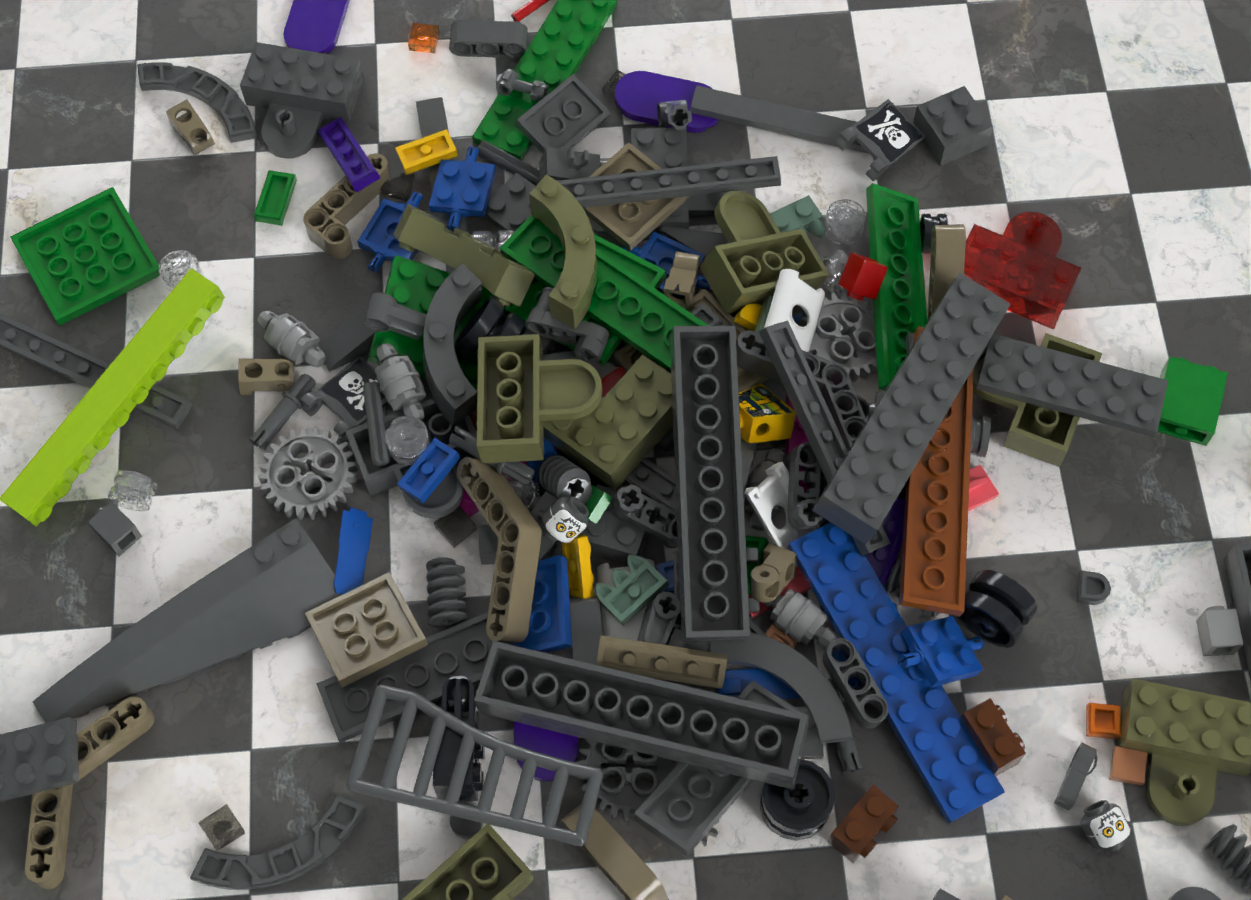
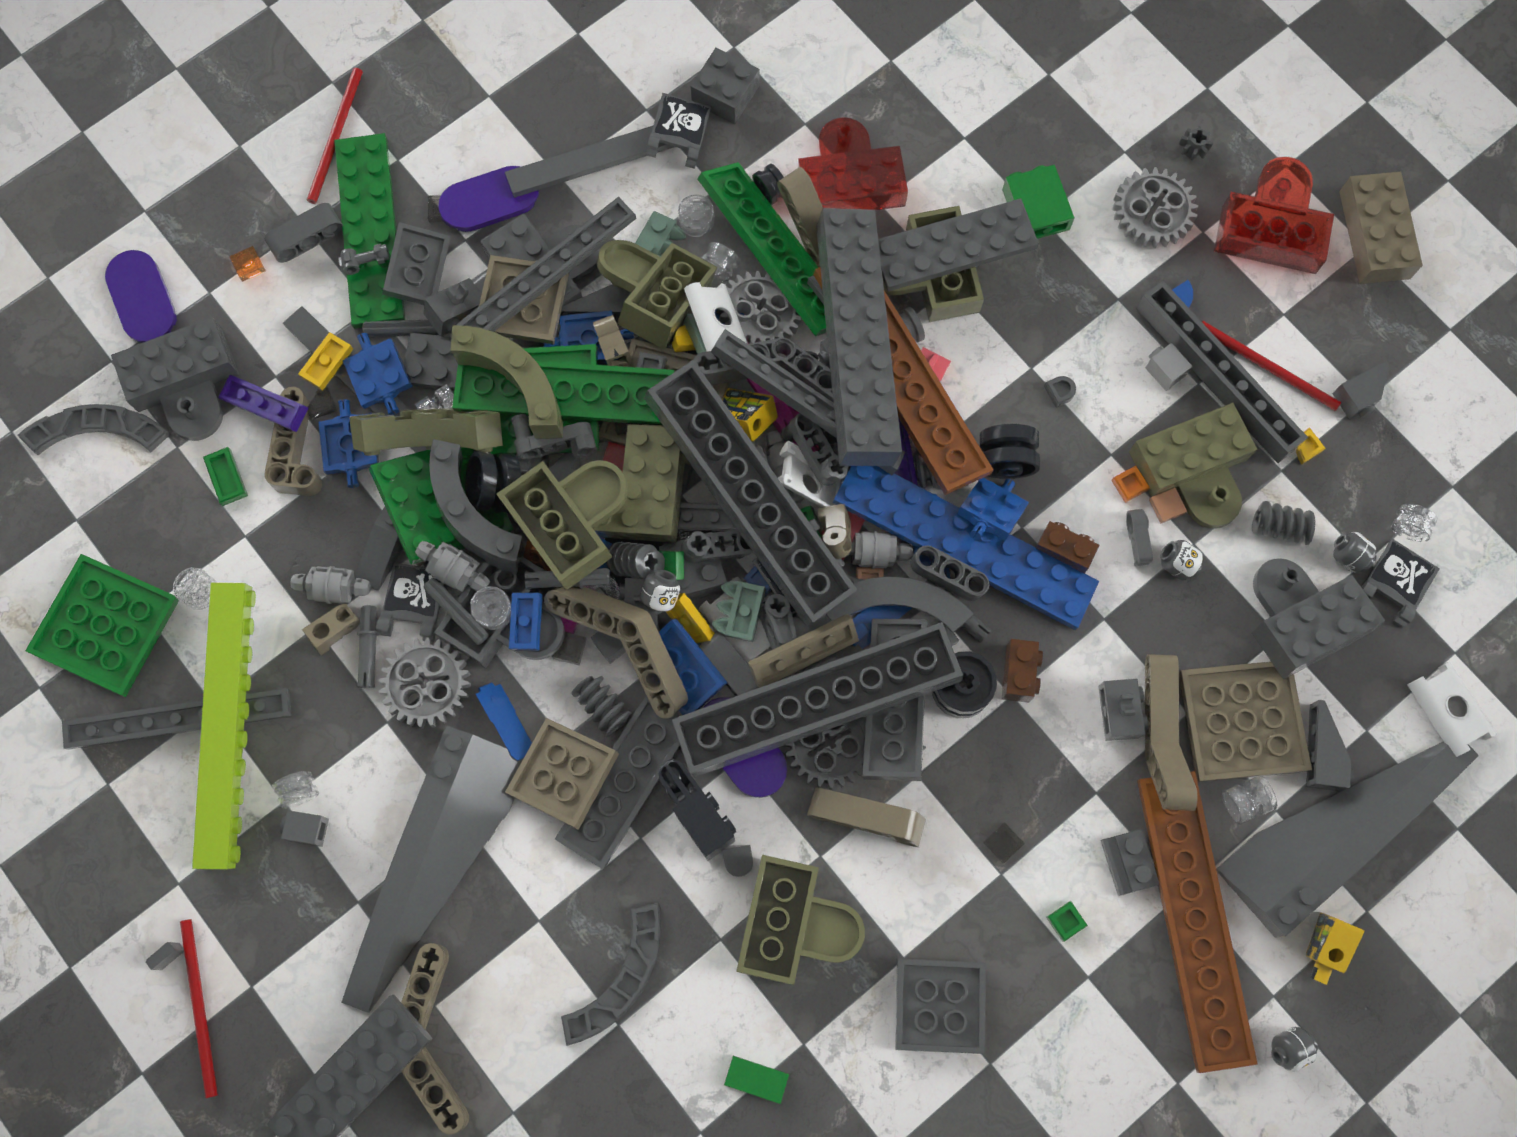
camera: 35 degrees left, 10 degrees up
dark tan leg [166,99,215,155] -> none
clear smoke plate [198,804,245,852] -> none
dark grey bar [346,684,603,846] -> none
dark grey piece [364,293,426,340] -> none
dark grey piece [657,100,692,130] -> none
red brick [838,252,888,301] -> none

